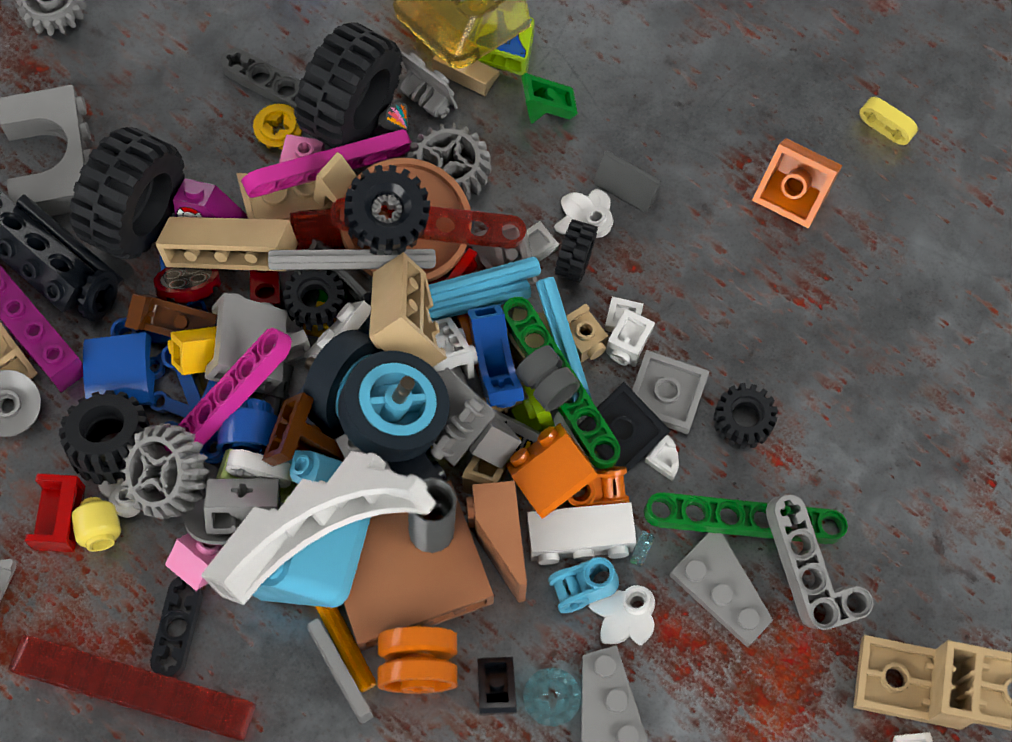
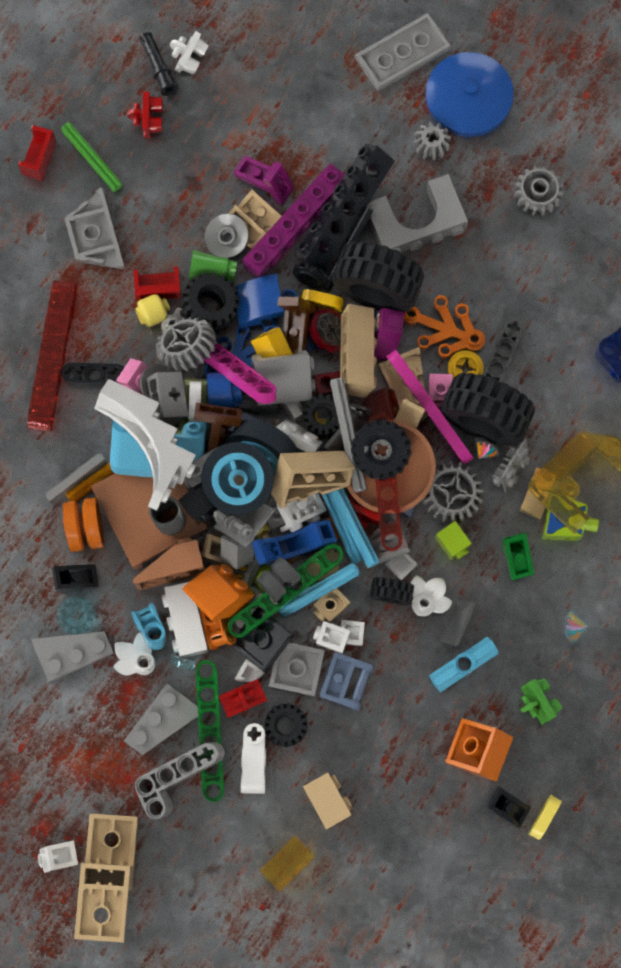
camera: 85 degrees right, 10 degrees up
none -> bright green plant [189,249,237,282]
none -> red hips [219,679,267,718]
none -> white piece [241,723,266,794]
none -> clear yellow panel [259,836,315,892]
none -> yellow beam [301,289,344,313]
none -> tan brick [303,773,353,830]
none -> sand blue plate [319,652,375,711]
none -> orange plant [403,295,486,359]
none -> medium azure piece [429,636,499,693]
none -> lime brick [435,521,472,560]
none -> black slope [486,786,531,829]
none -> bright green hips [520,678,562,725]
none -> clear light blue tile [564,611,588,644]

